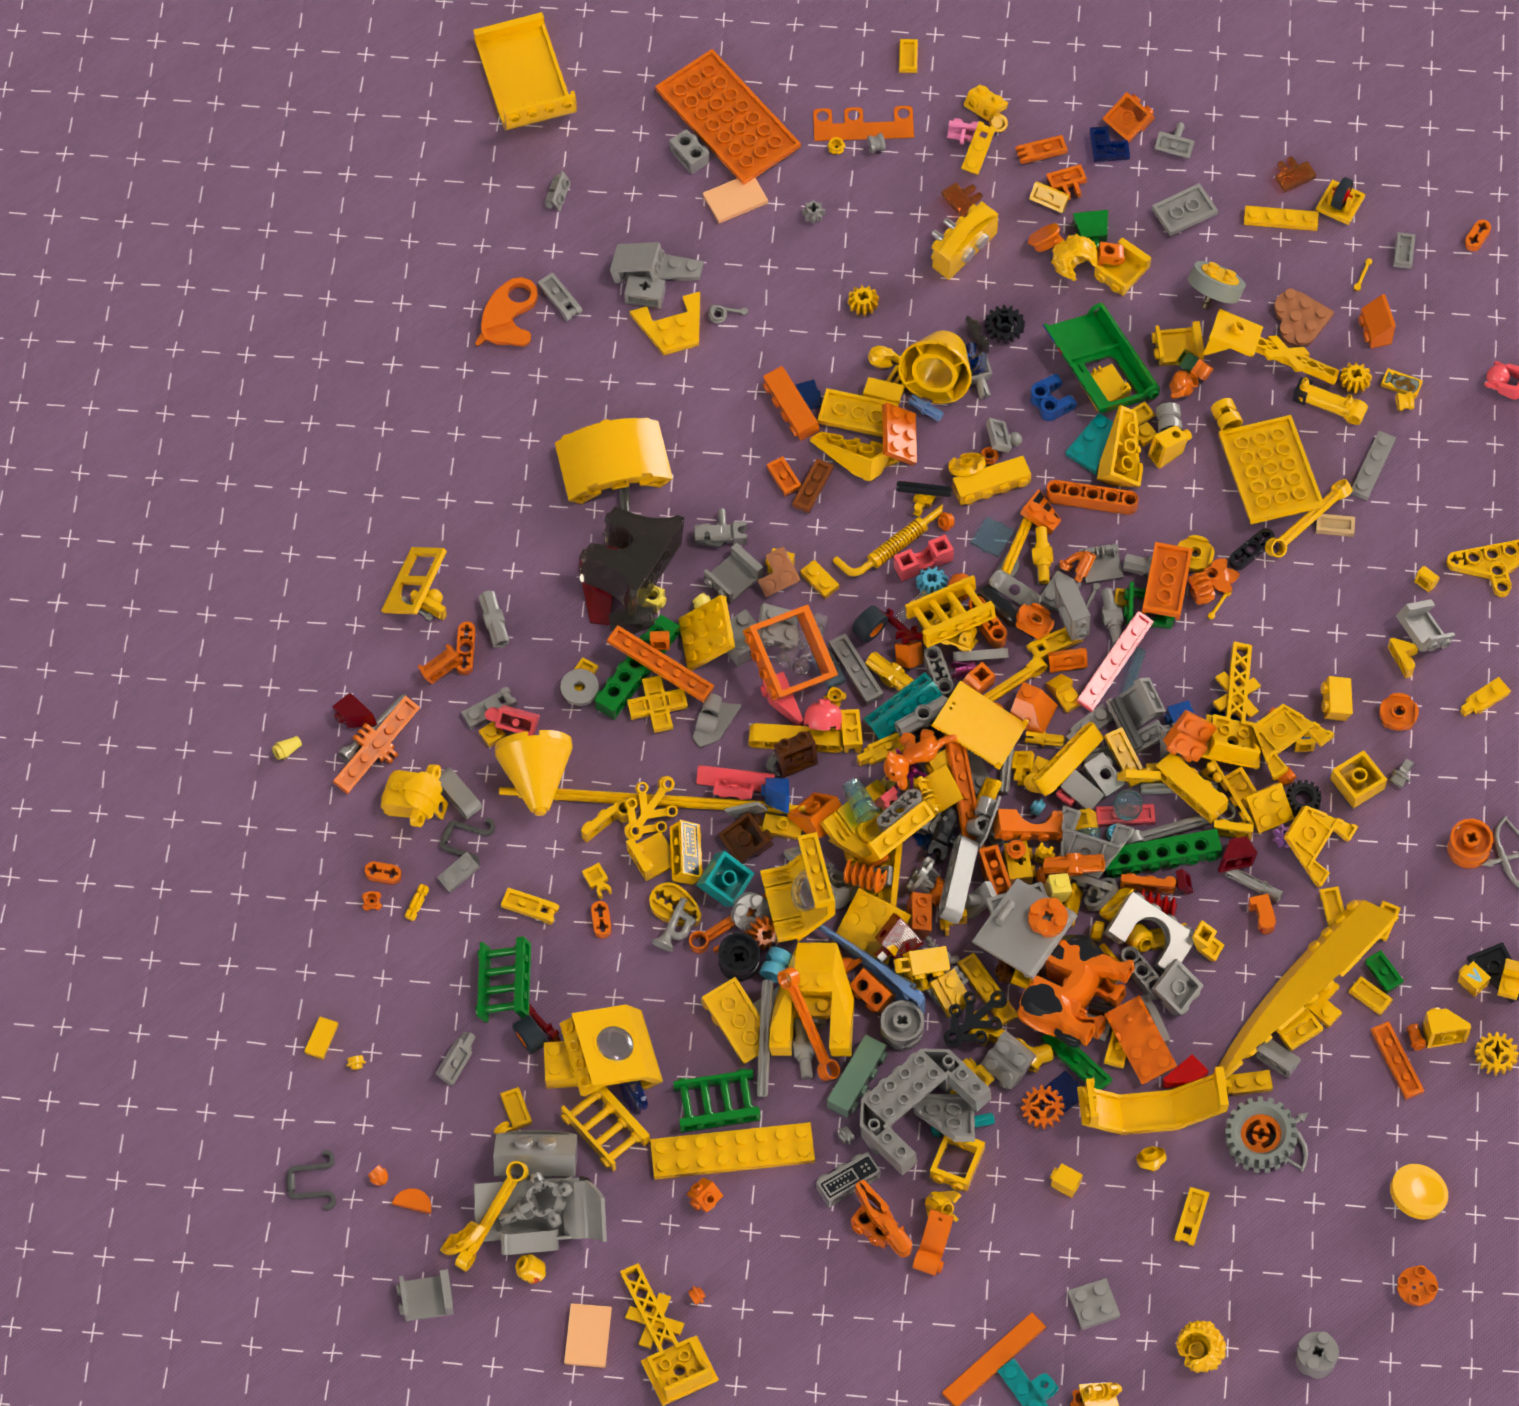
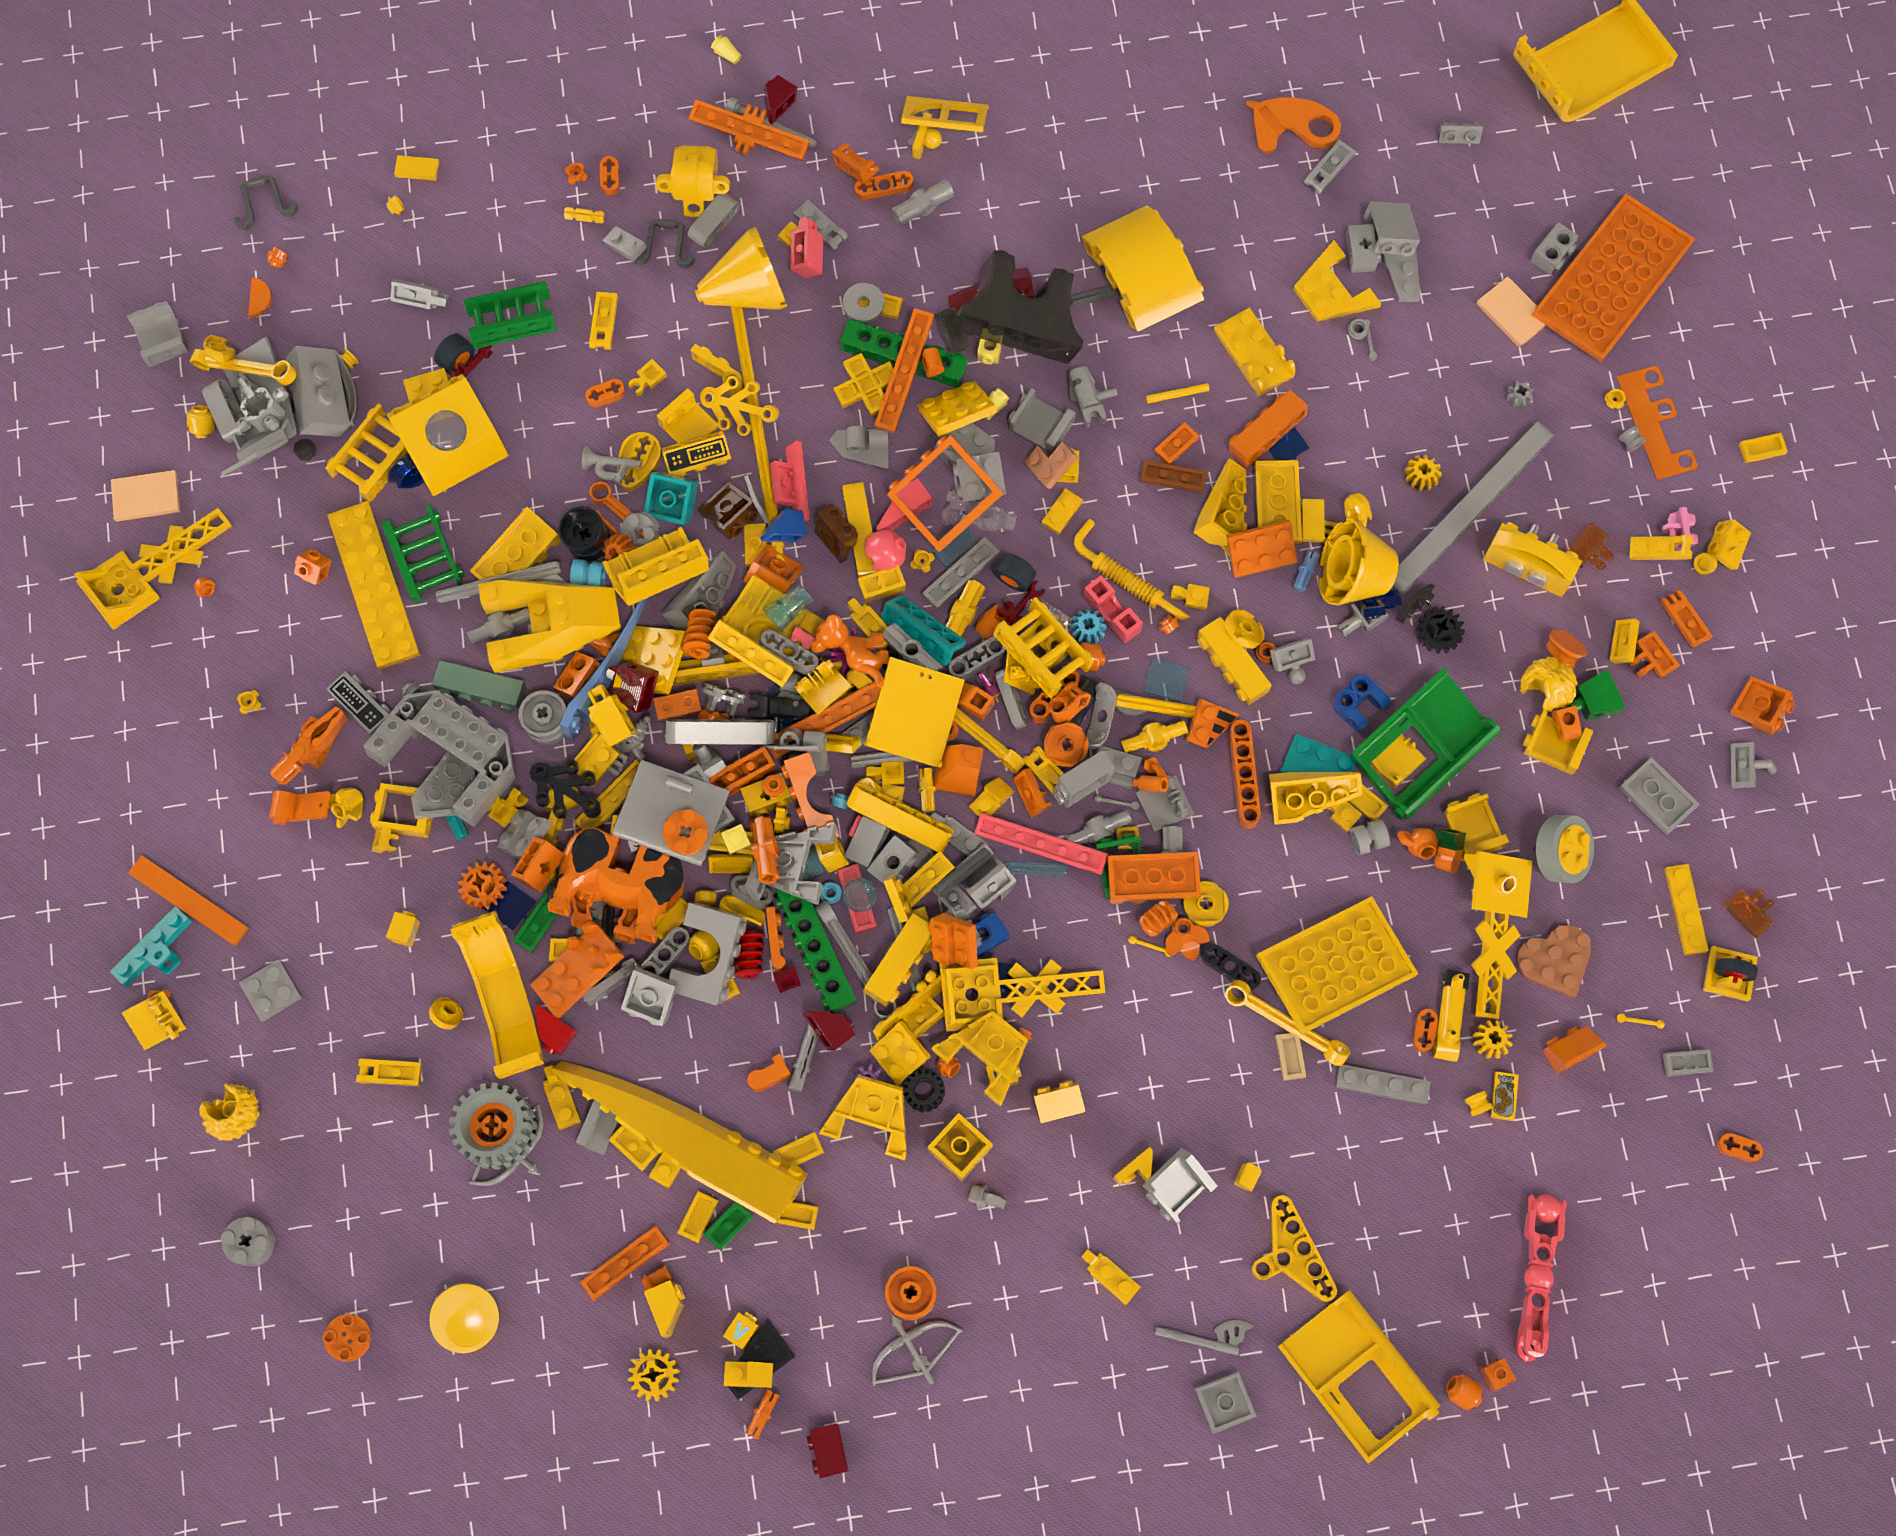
camera: 75 degrees right, 10 degrees up
yellow tile [500,1087,532,1131] -> none
orange piece [777,967,840,1081] -> none
black axle [896,481,952,497] -> none
clear blue plate [1089,126,1130,162] -> none
yellow torso [1147,426,1192,469] -> none
yellow slope [1192,920,1224,962] -> none
yellow wheel [1210,398,1243,431] -> none
yellow plate [1213,819,1254,840] -> none
orange plate [1379,693,1419,731] -> none
none -> yellow plate [237,690,261,714]
none -> yellow tile [372,827,399,853]
none -> orange brick [511,837,564,892]
none -> orange piece [1048,681,1091,724]
none -> yellow bar [1146,383,1210,404]
none -> yellow hinge [1213,307,1296,397]
none -> light grey beam [1393,421,1555,595]
none -> orange beam [1413,1009,1438,1053]

